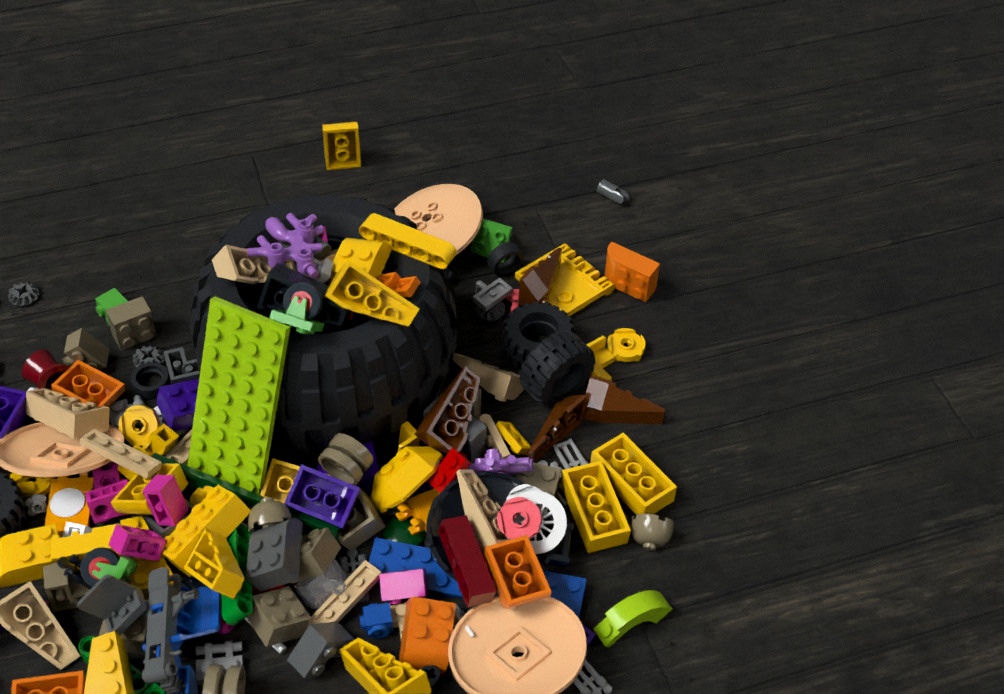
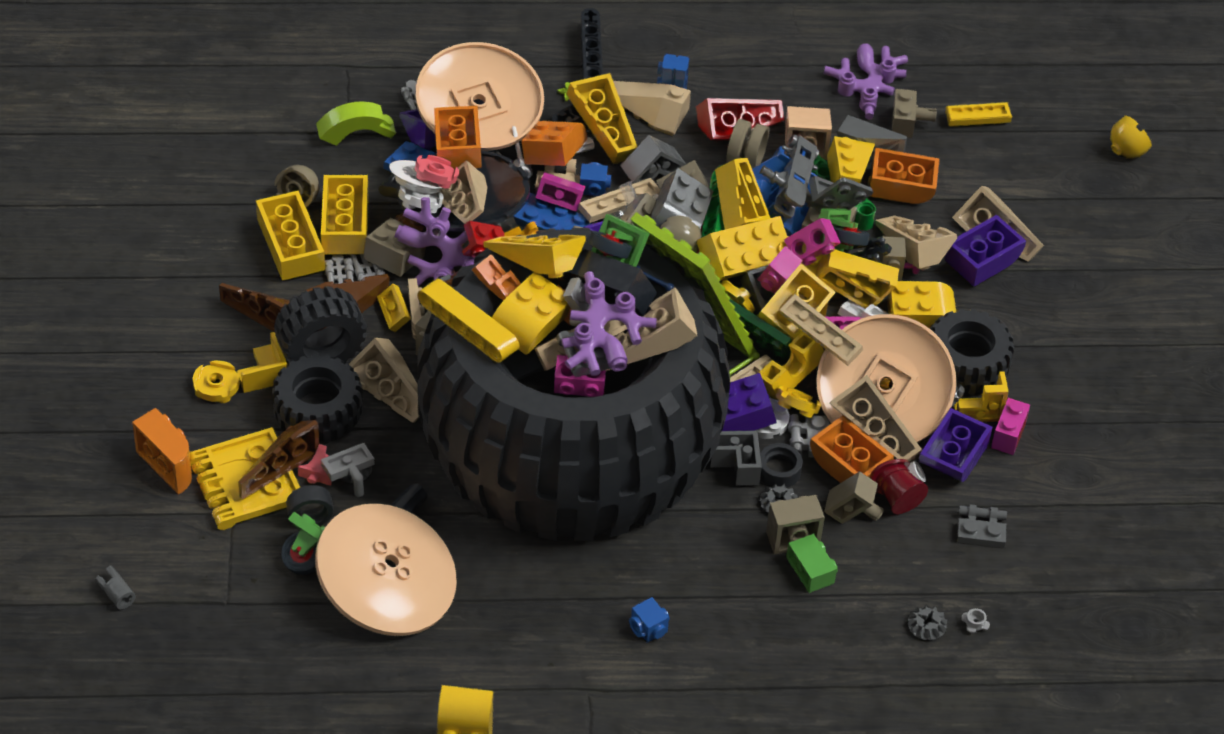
camera: 165 degrees left, 0 degrees up
dark red brick [438,515,497,608] -> none

